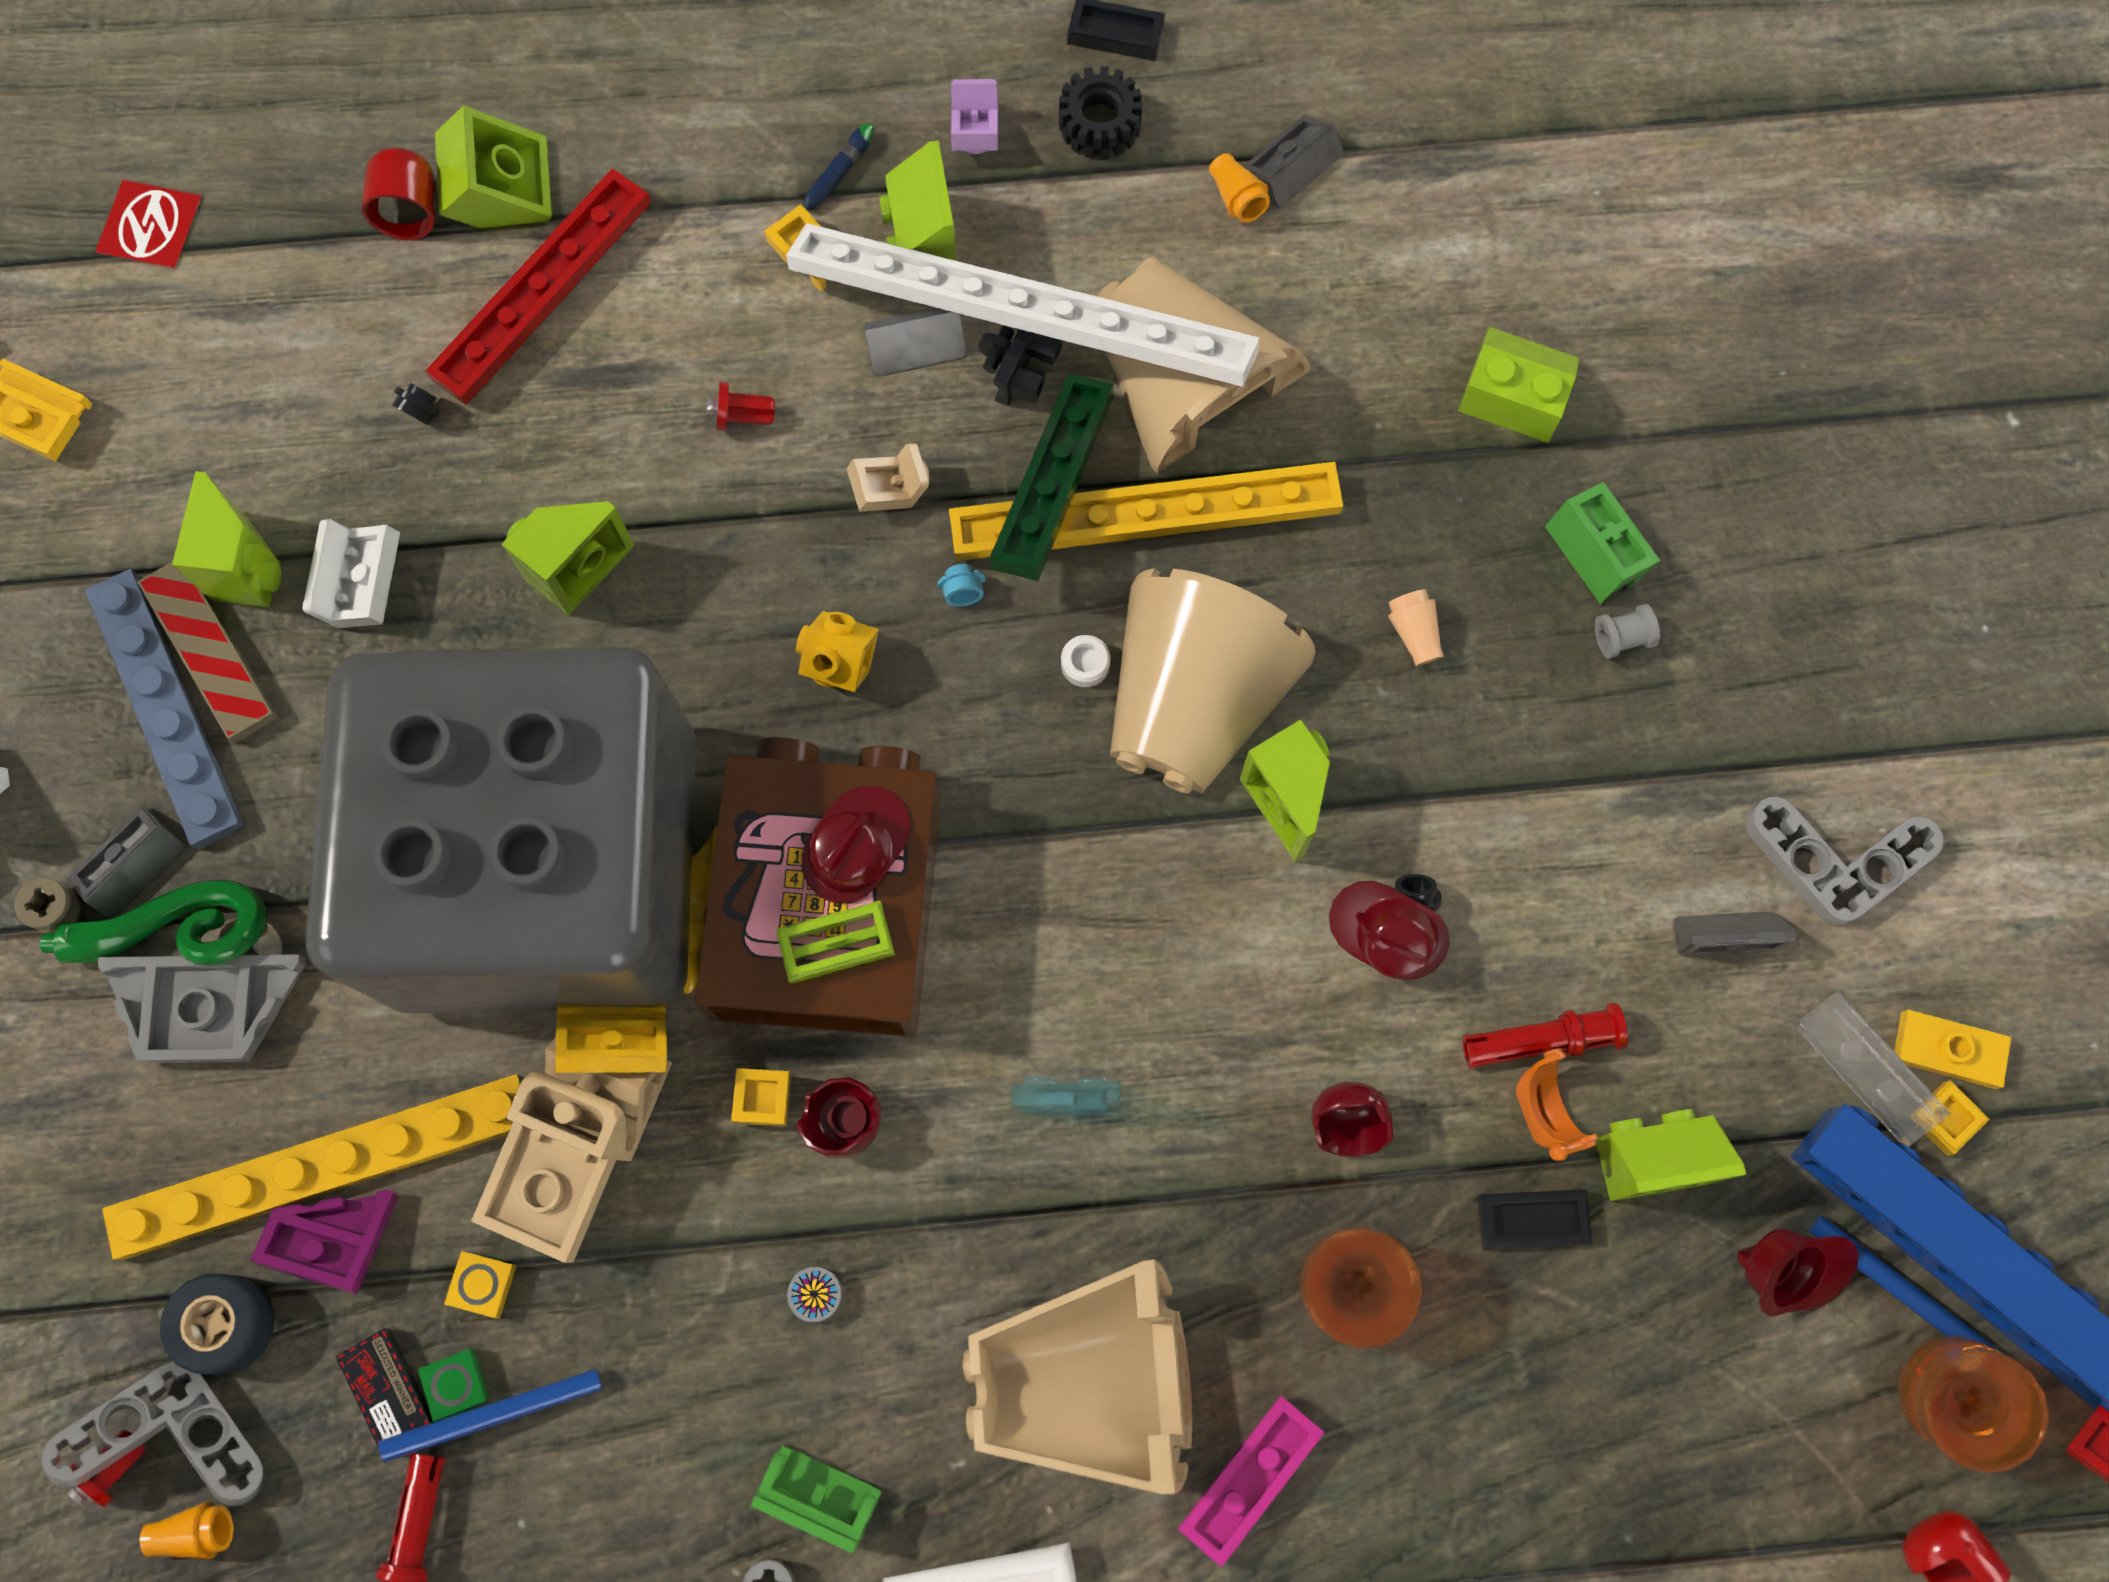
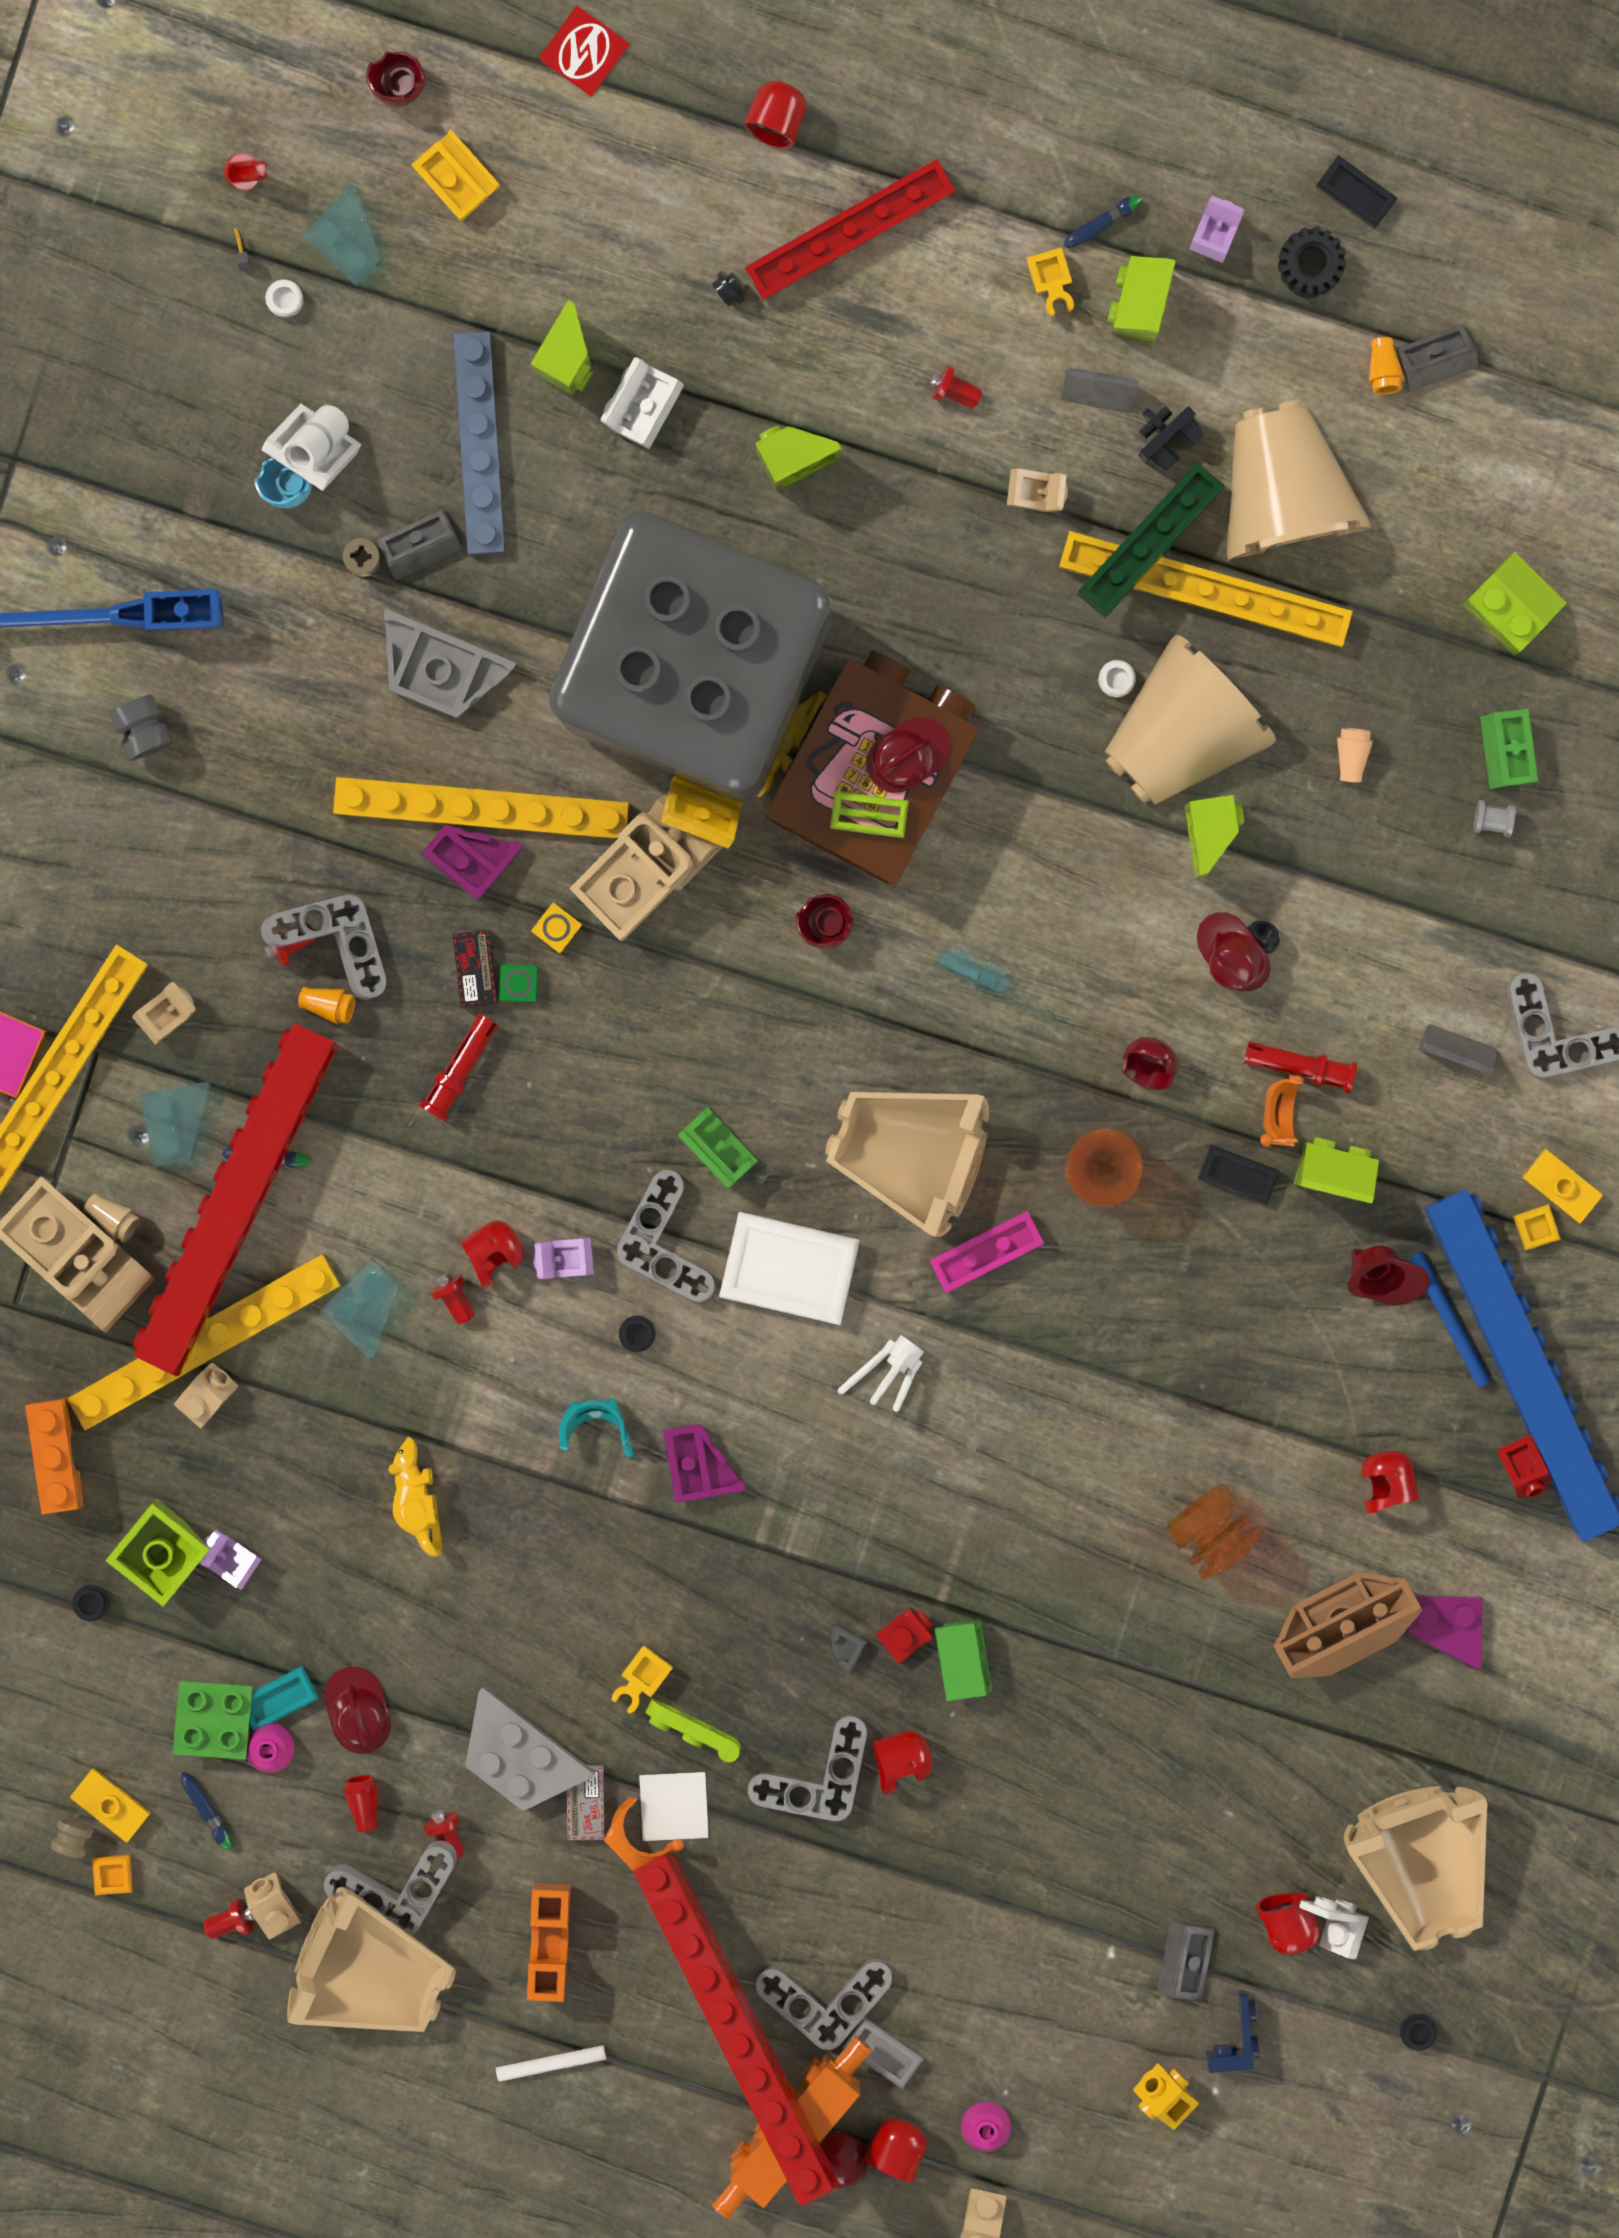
camera: 20 degrees right, 15 degrees up
green plant [40,880,267,966] -> none
tile [137,561,278,744] -> none
black wheel [160,1274,275,1374] -> none
blue bar [378,1368,603,1463] -> none
lime slope [435,105,552,229] -> none
yellow plate [731,1068,791,1127] -> none
white plate [786,223,1260,387] -> none
tile [787,1267,843,1323] -> none
yellow brick [796,611,879,692] -> none
medium azure plate [937,564,986,606] -> none
clear tile [1794,991,1951,1147] -> none
clear orange wheel [1898,1336,2049,1473] -> none

